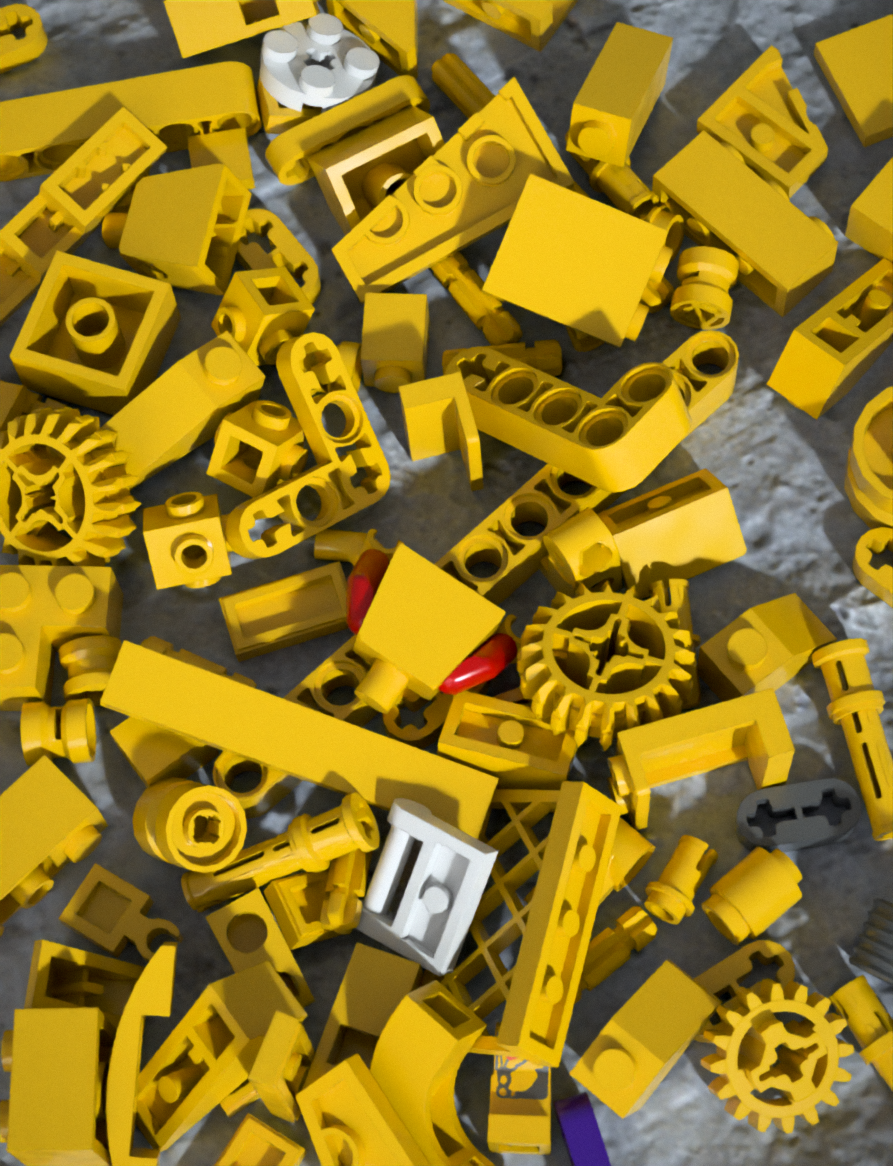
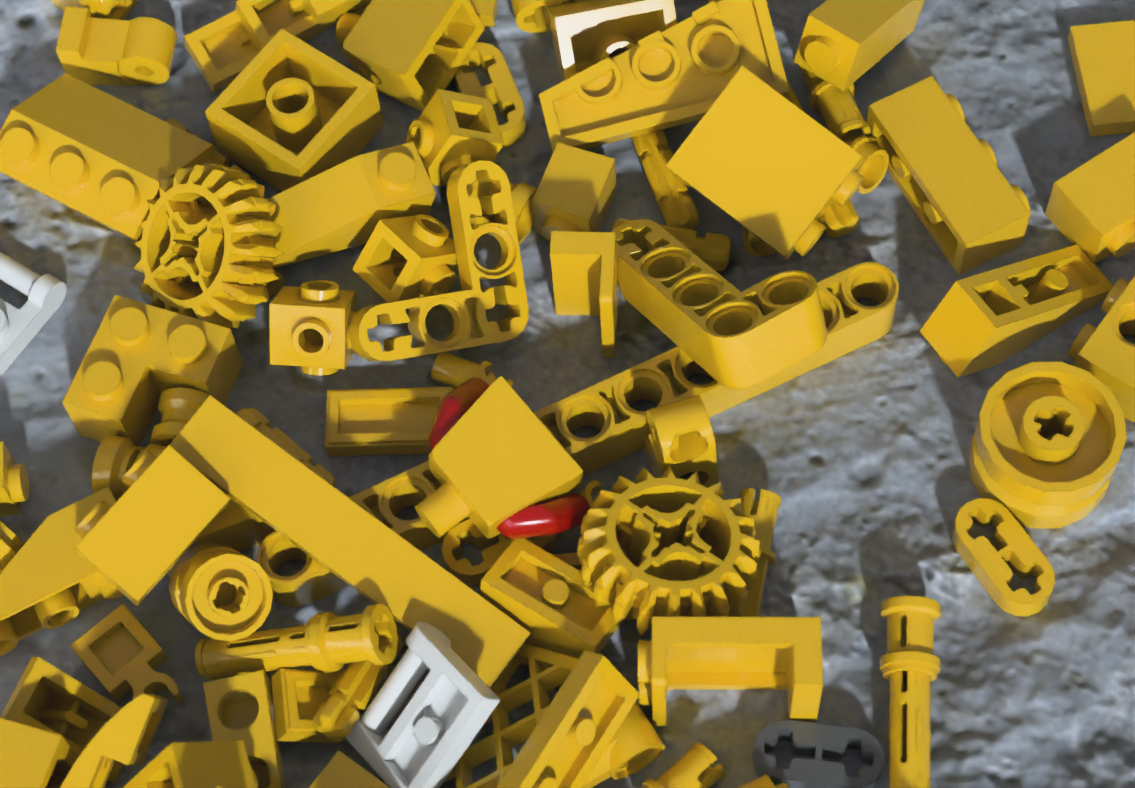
camera: 15 degrees right, 5 degrees down
yellow panel [597,468,747,600] -> none
yellow wheel [670,246,739,330] -> none
yellow wing [696,45,828,199] -> none
yellow slope [697,593,837,702] -> none
none -> yellow brick [75,445,230,606]

